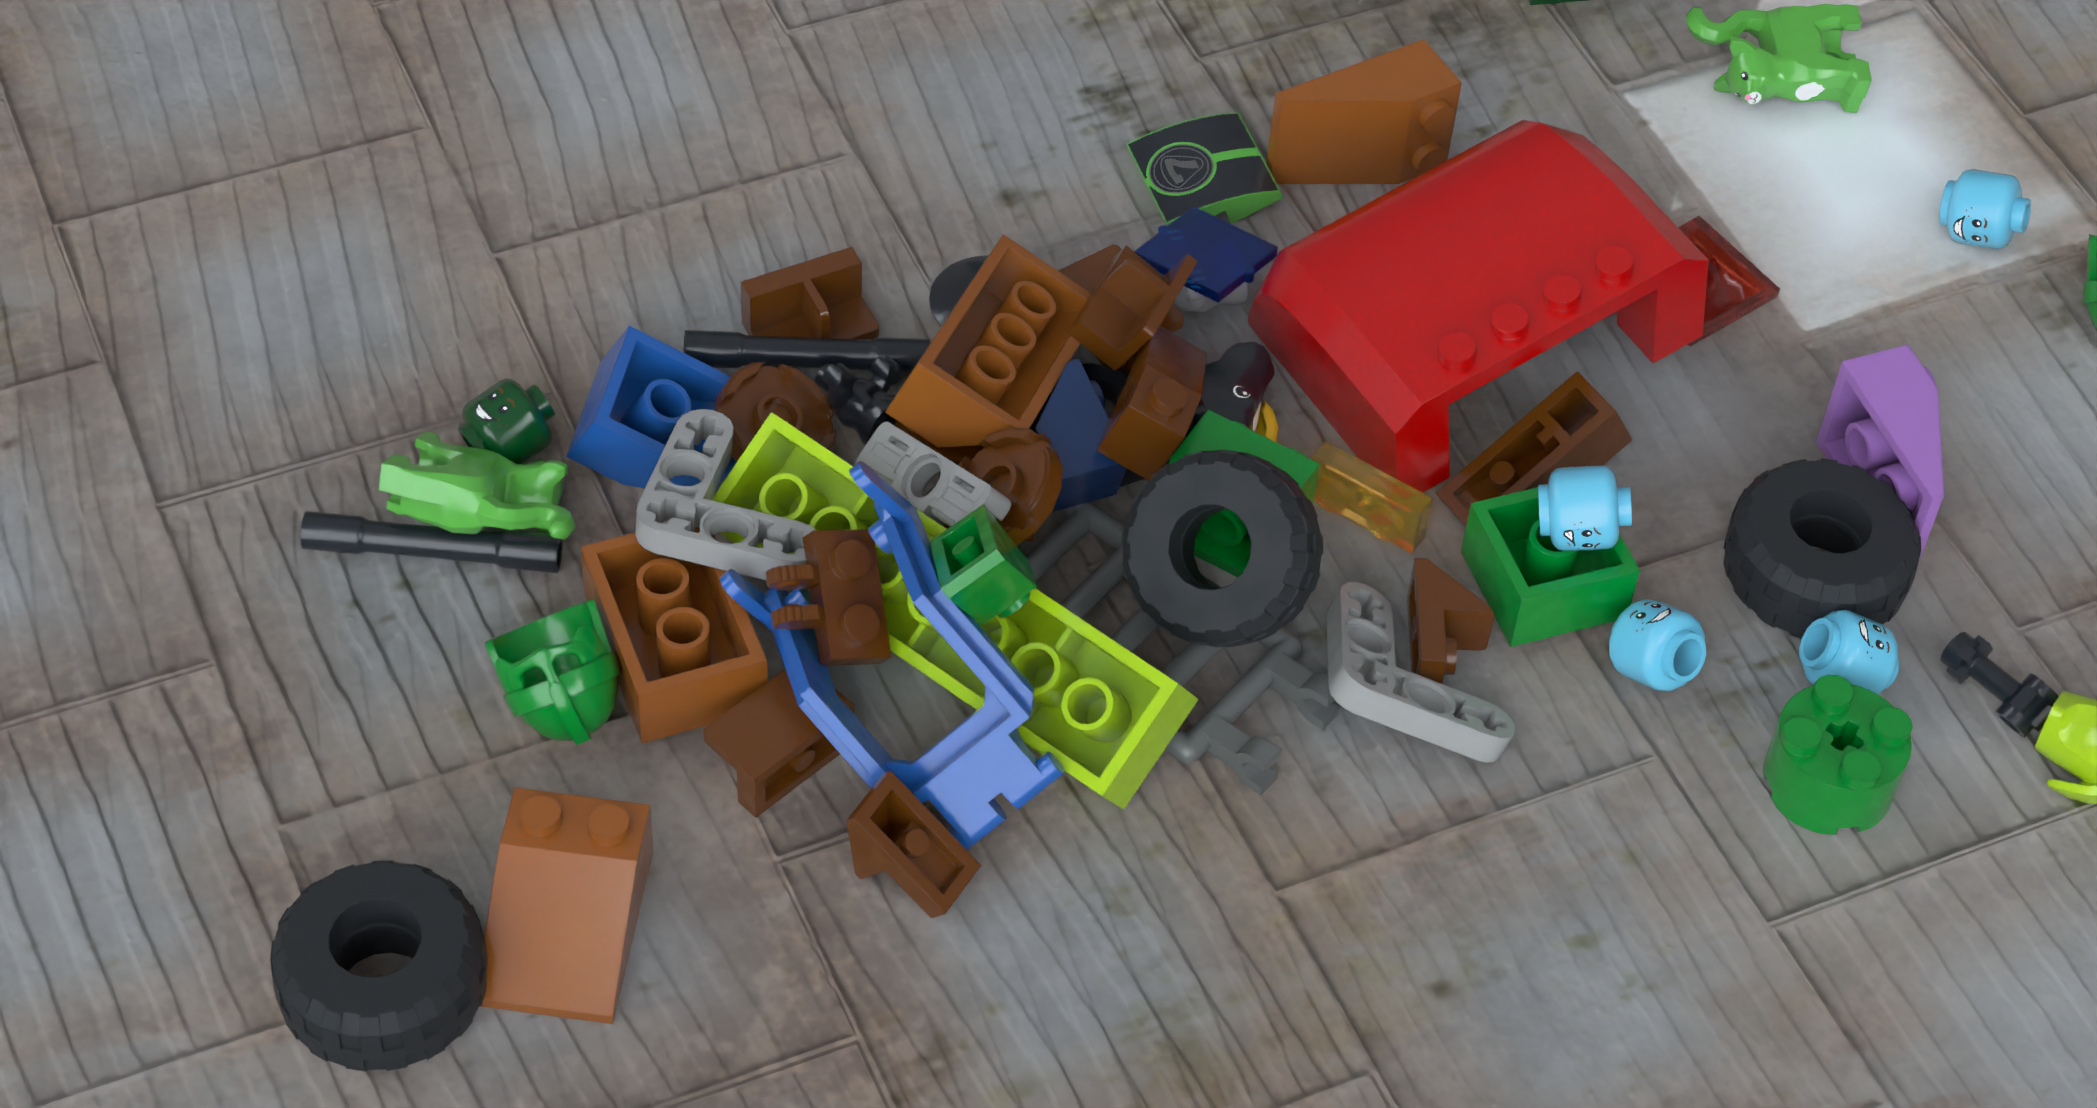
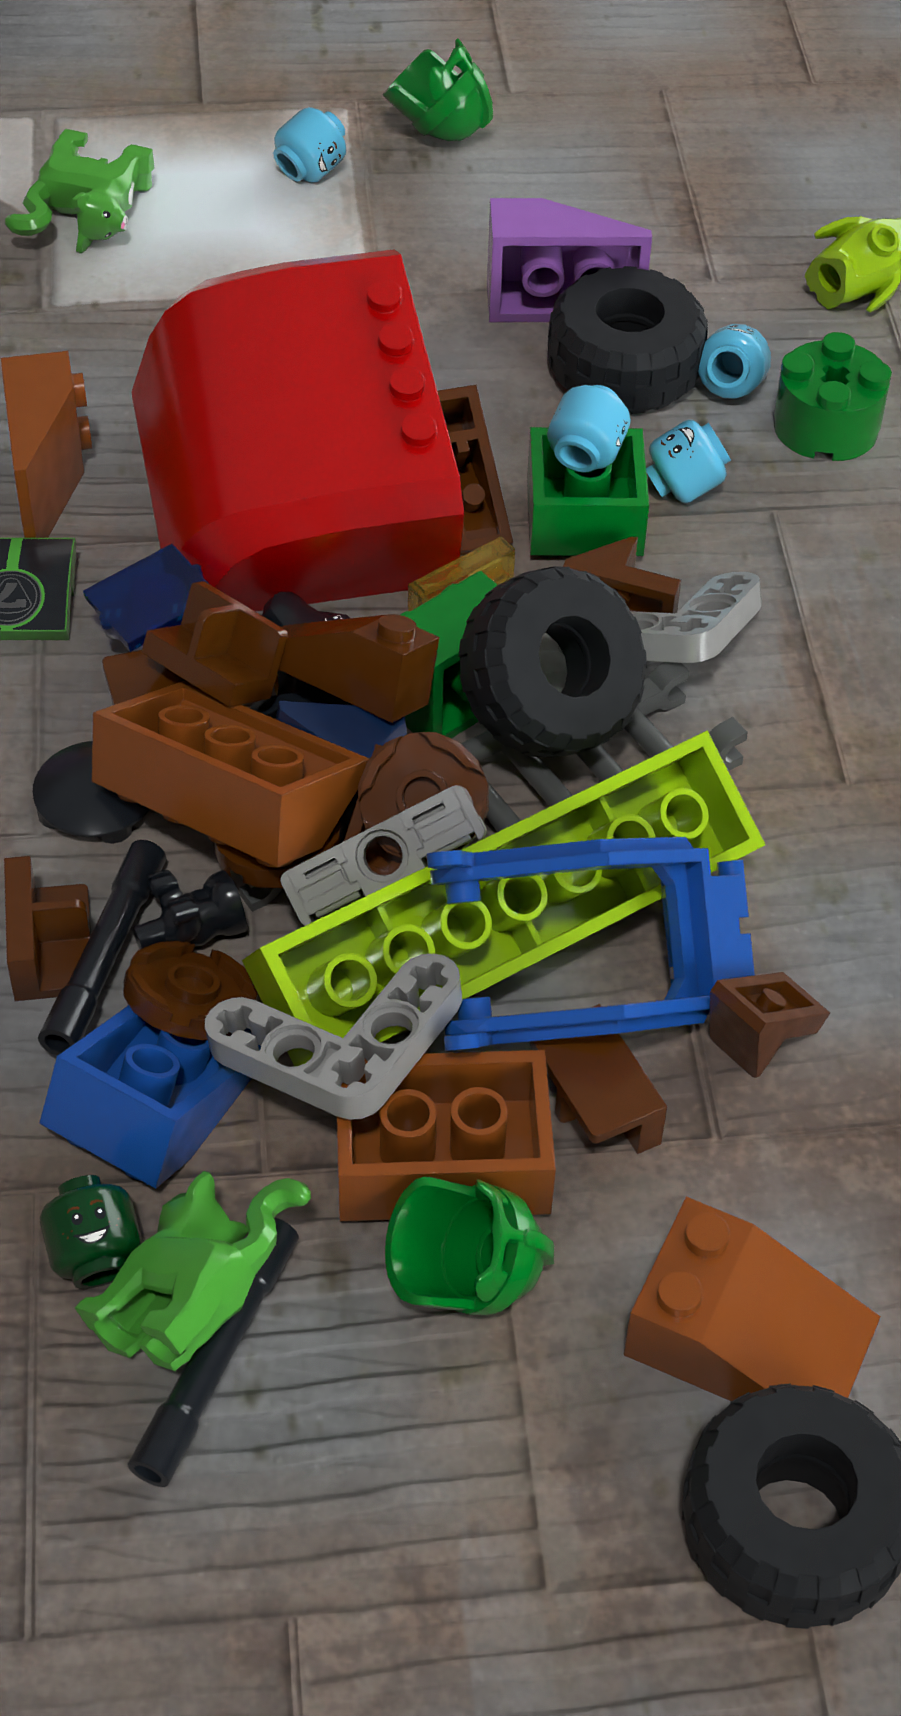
camera: 70 degrees left, 0 degrees up
reddish brown hinge [765,530,891,666] -> none
green slope [929,504,1037,625] -> none
black bar [1940,632,2059,738] -> none

